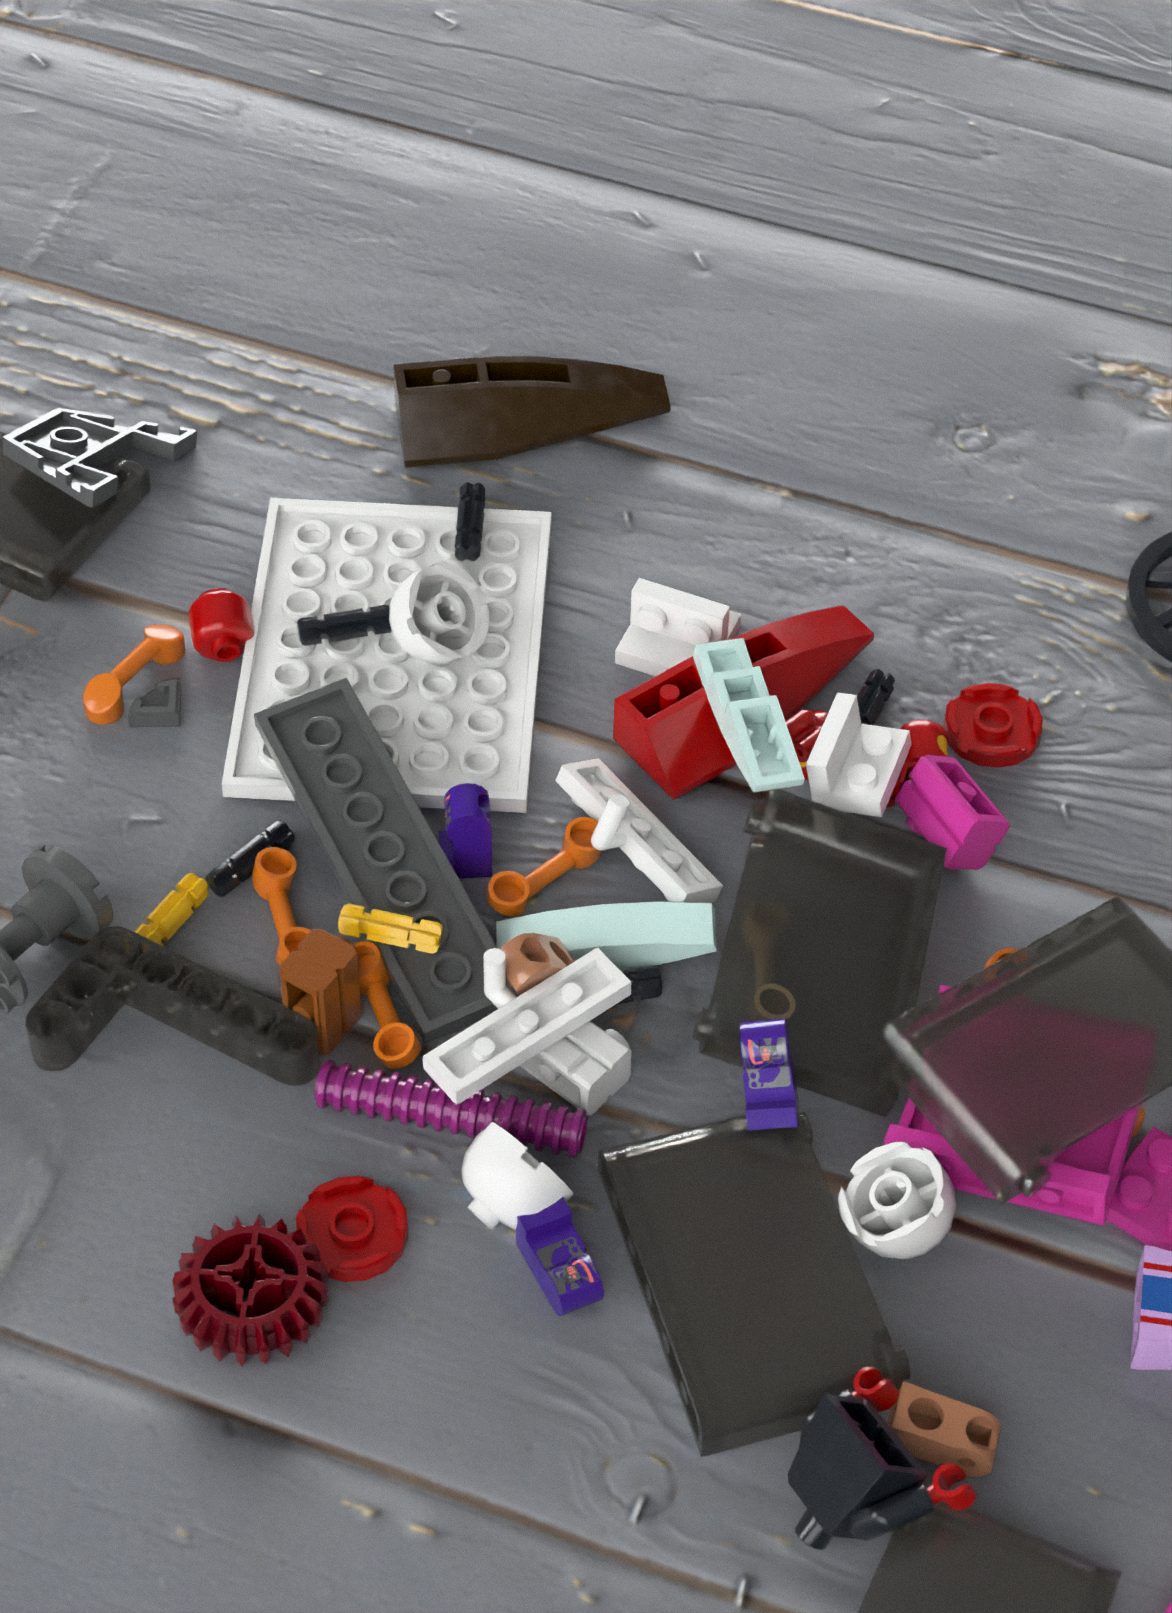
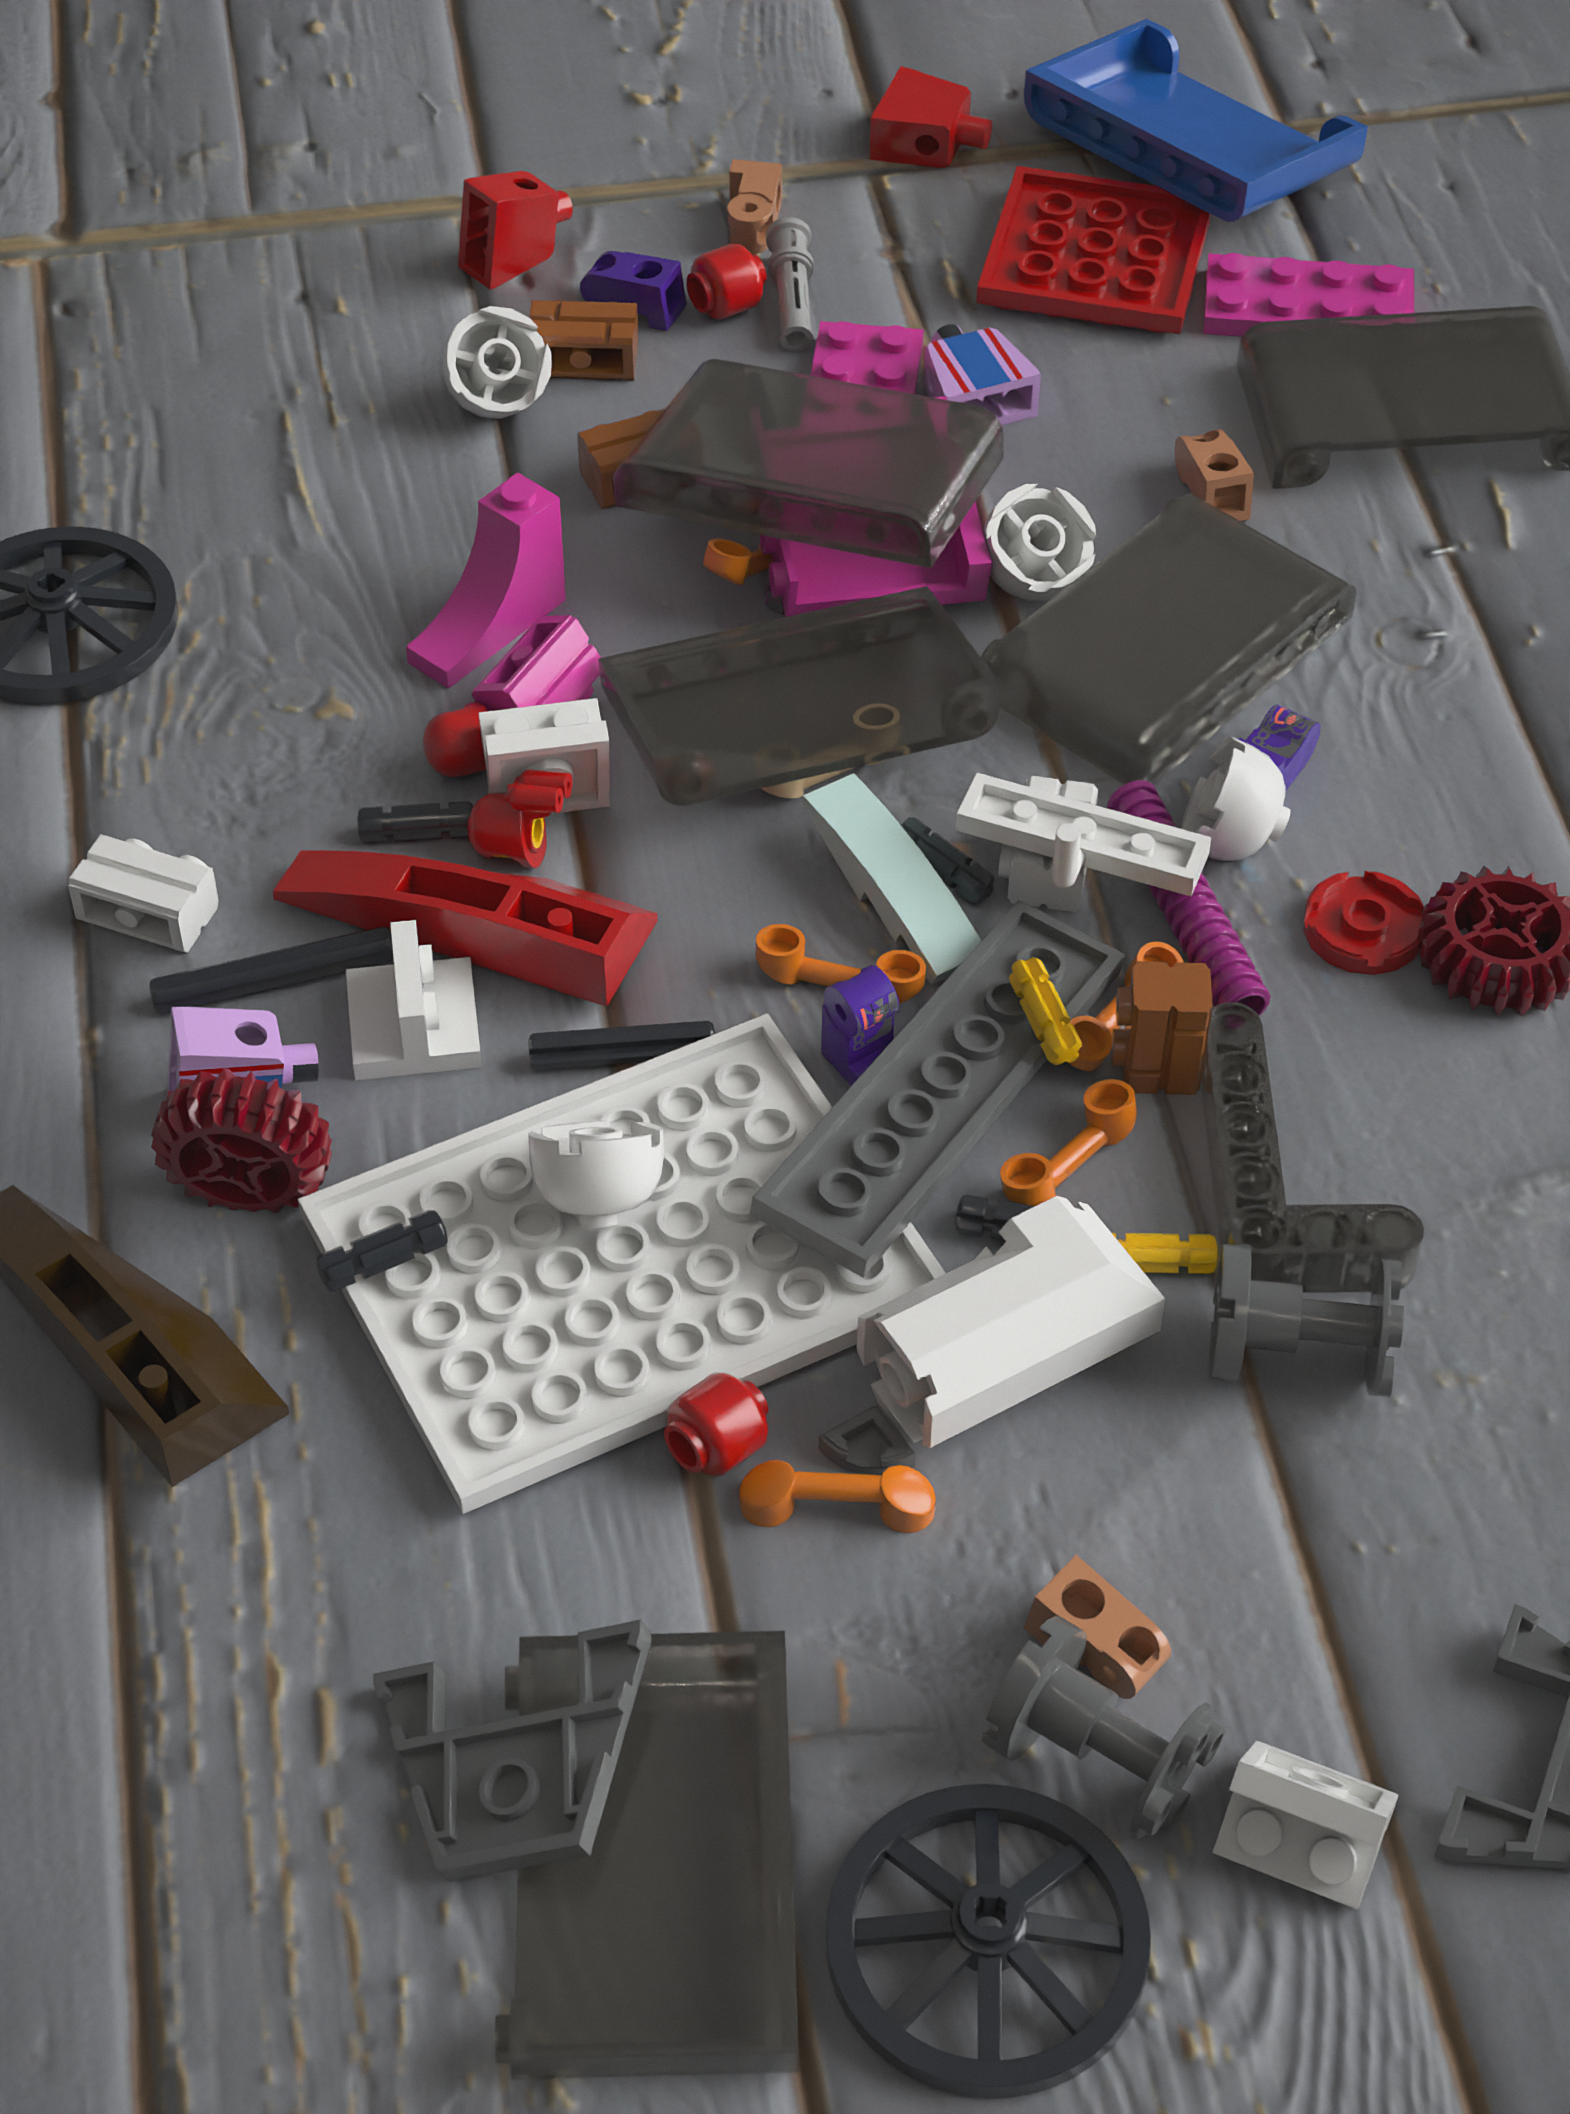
camera: 120 degrees left, 0 degrees up
black axle [297,605,392,646] -> none
nougat leg [500,933,575,996] -> none
white plate [555,758,723,903] -> none
light aqua slope [693,638,805,792] -> none
dark purple leg [740,1018,799,1130] -> none
black torso [788,1367,977,1550] -> none
red tile [943,683,1043,768] -> none
none -> white brick [68,834,219,953]
none -> black axle [149,926,394,1015]
none -> dark red gear [151,1068,332,1214]
none -> lavender torso [167,1007,319,1092]
none -> dark pink arch [406,472,566,689]
none -> black axle [528,1021,715,1070]
none -> white brick [857,1196,1165,1448]

